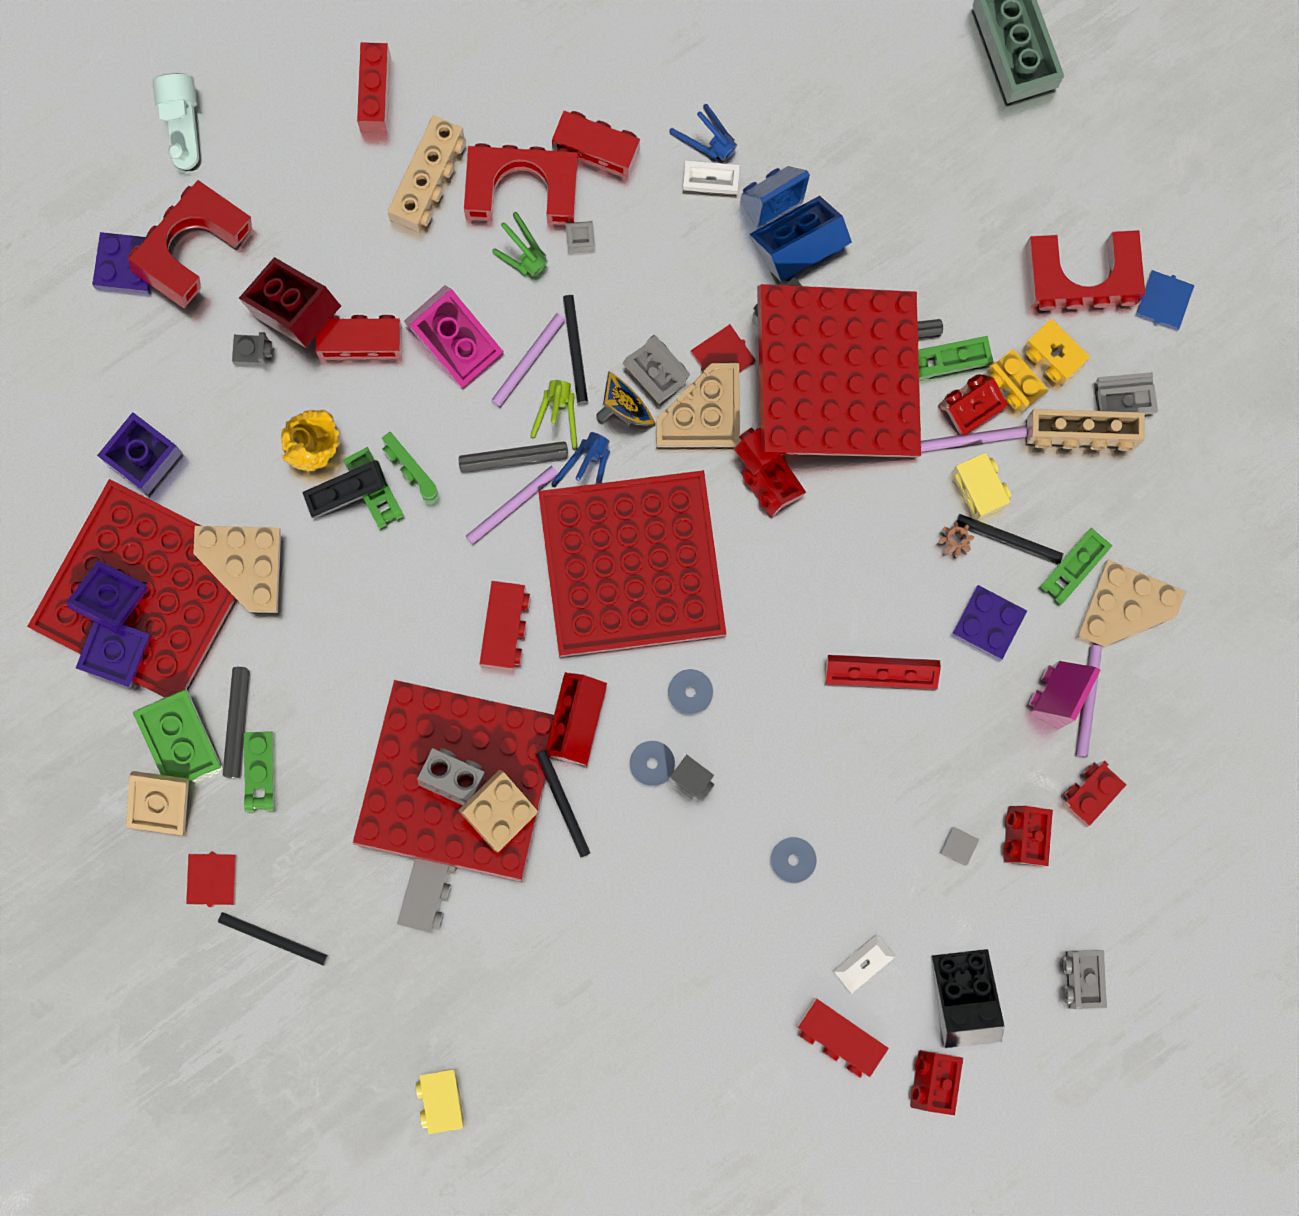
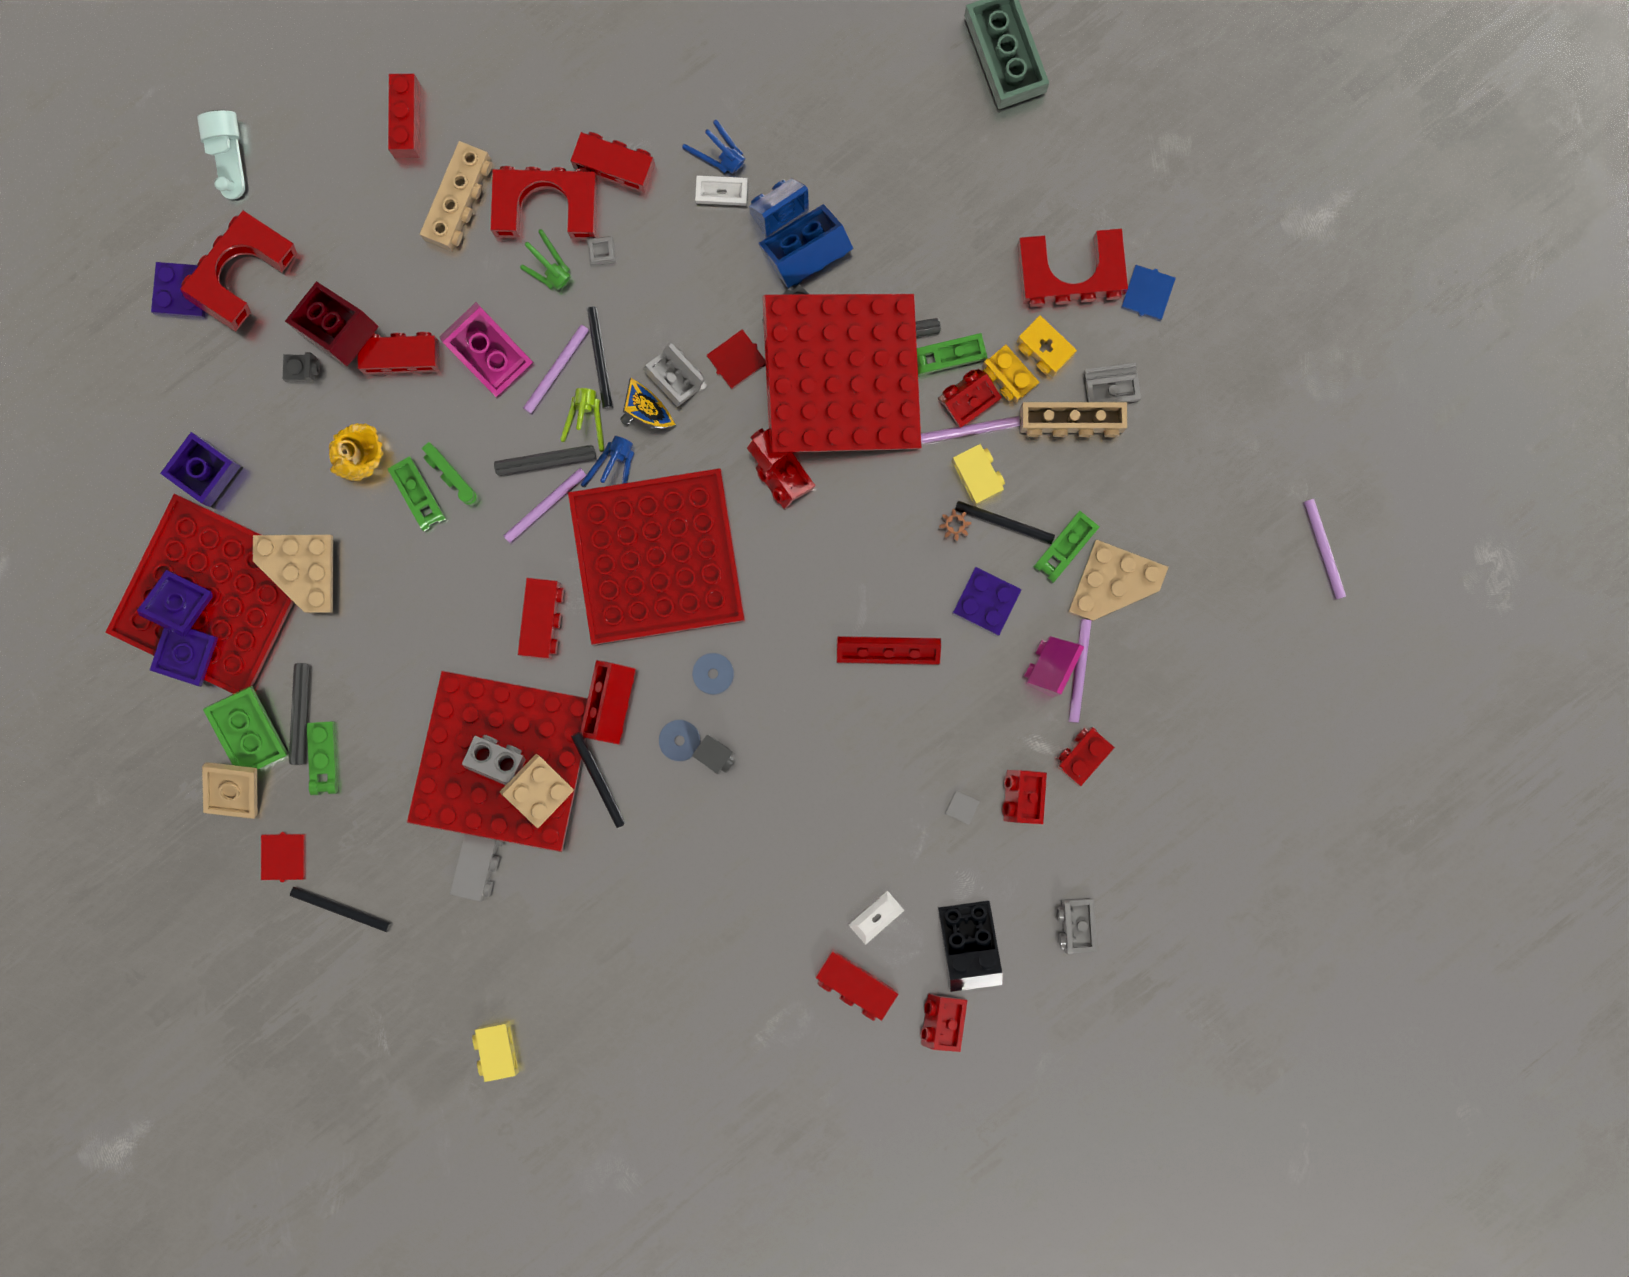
camera: 10 degrees right, 5 degrees up
black tile [302,460,388,518] -> none
tan plate [656,363,740,447] -> none
sand blue piece [770,837,817,883] -> none

